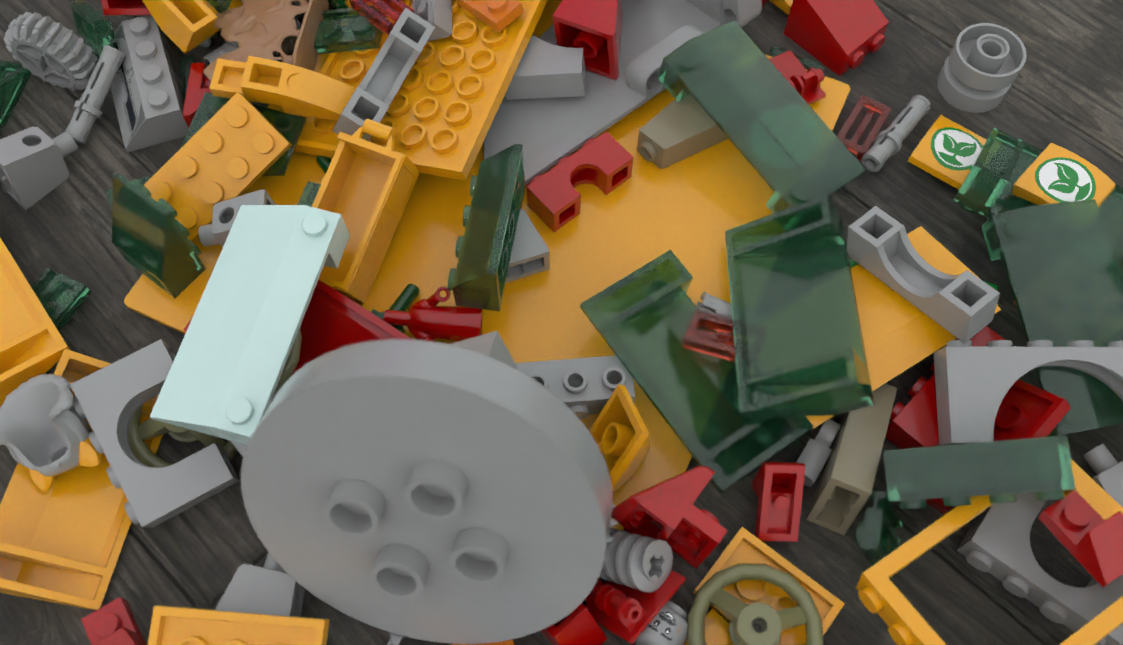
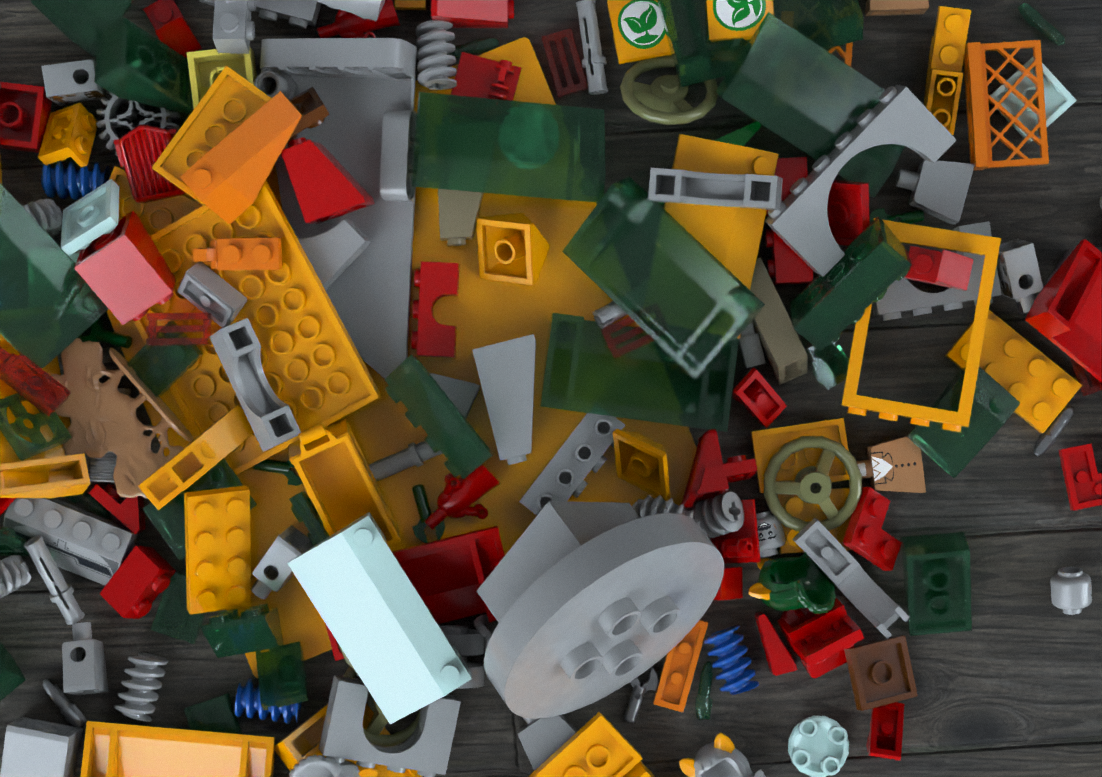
camera: 45 degrees left, 25 degrees up
none -> red brick [100,546,176,619]
none -> light grey piece [114,652,168,722]
none -> blue piece [235,678,302,724]
none -> clear green plate [256,641,308,711]
none -> light grey pin [369,433,448,481]
none -> light grey piece [415,20,457,90]
none -> light grey slope [472,334,536,465]
none -> light orange slope [476,213,550,285]
none -> olive piece [620,55,719,125]

